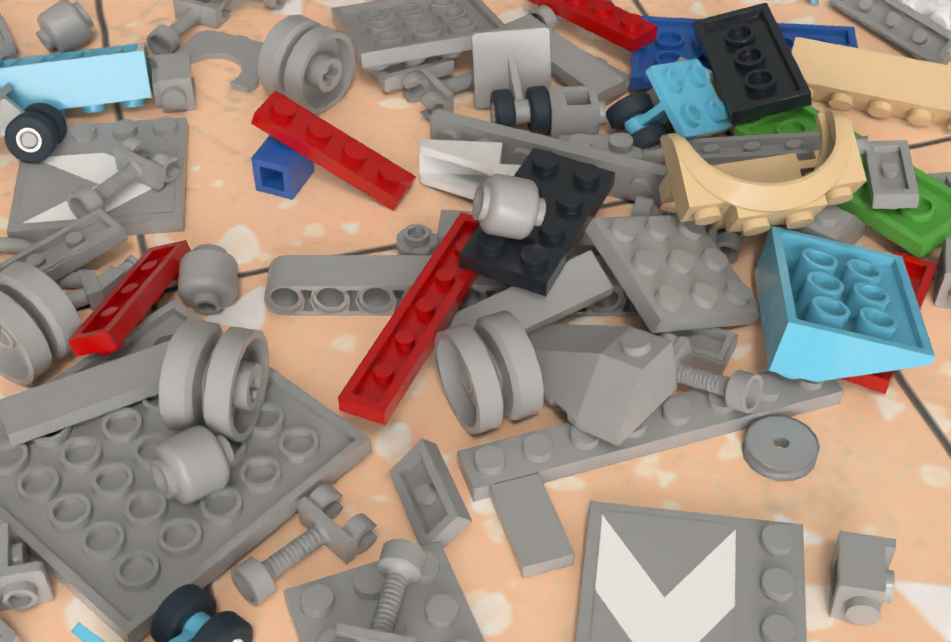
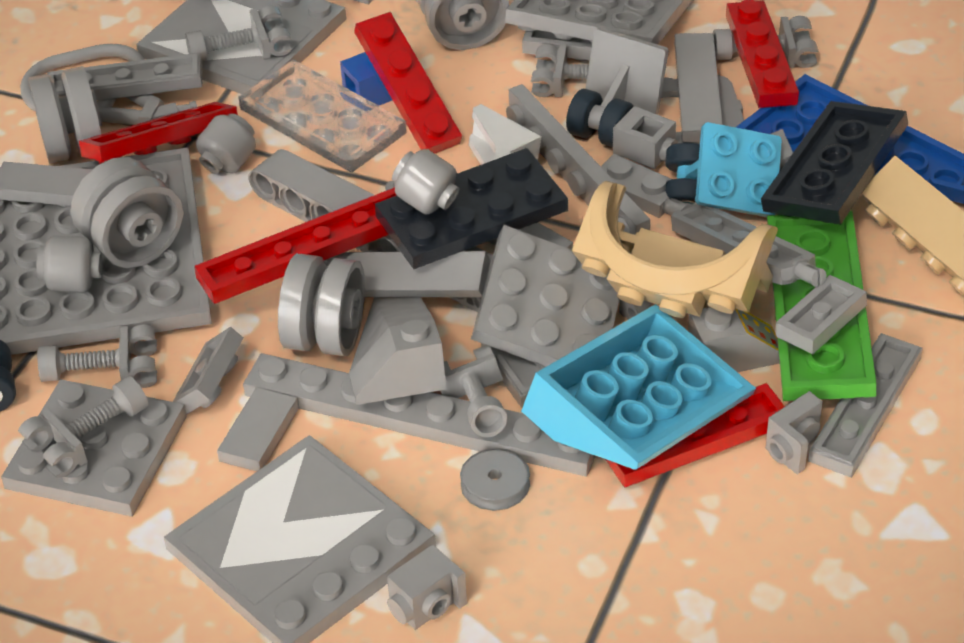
camera: 40 degrees right, 0 degrees up
none -> clear plate [238,59,407,173]

